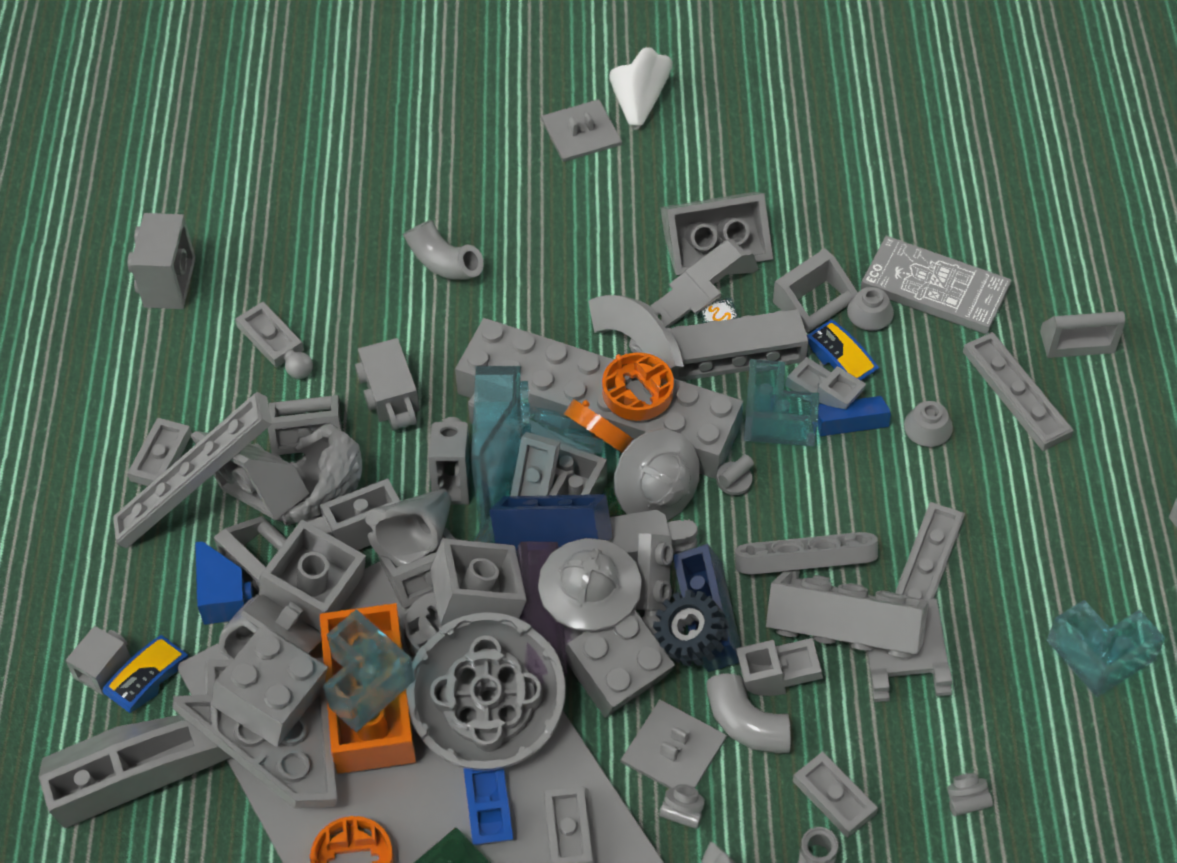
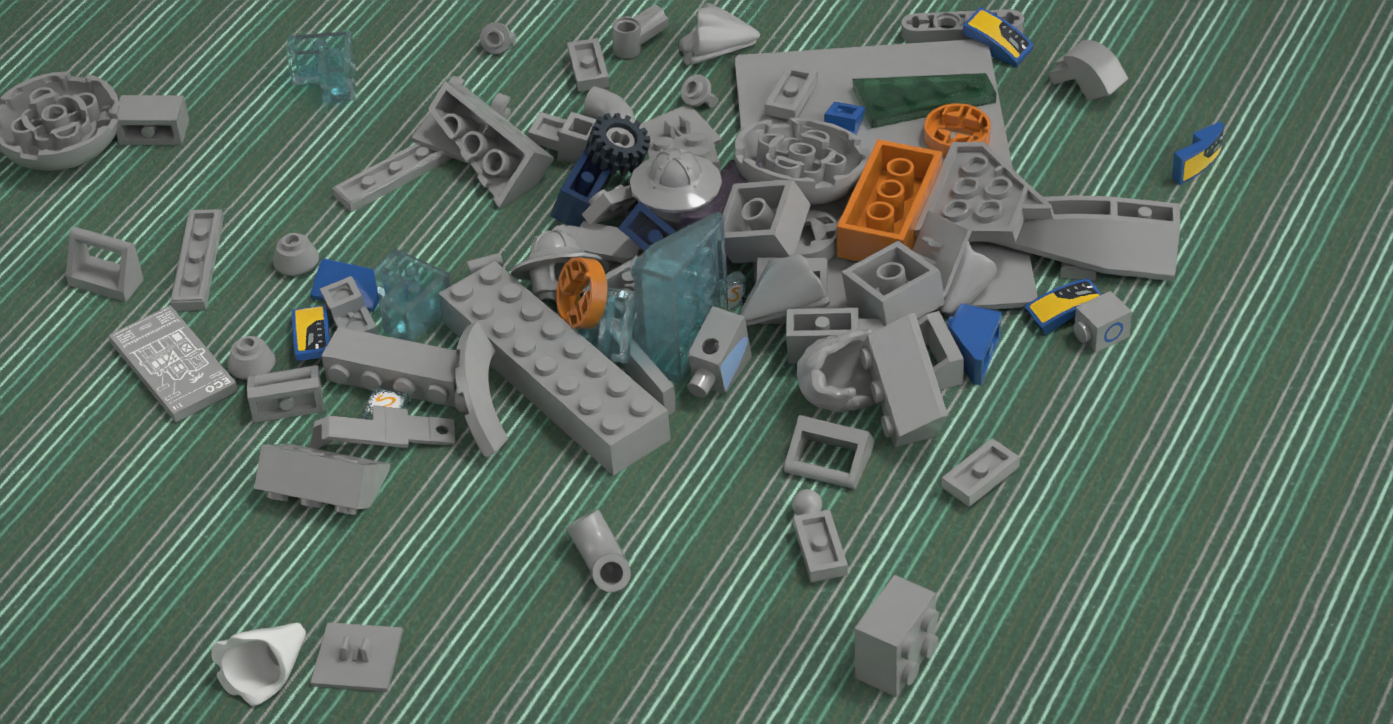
camera: 150 degrees left, 10 degrees down
light grey tile [113,392,272,549] -> none
light grey brick [211,626,328,747] -> none
clear light blue brick [323,609,415,732] -> none
light grey brick [354,338,420,431] -> none
orange piece [602,352,674,421] -> none
light grey beam [735,532,878,574] -> none

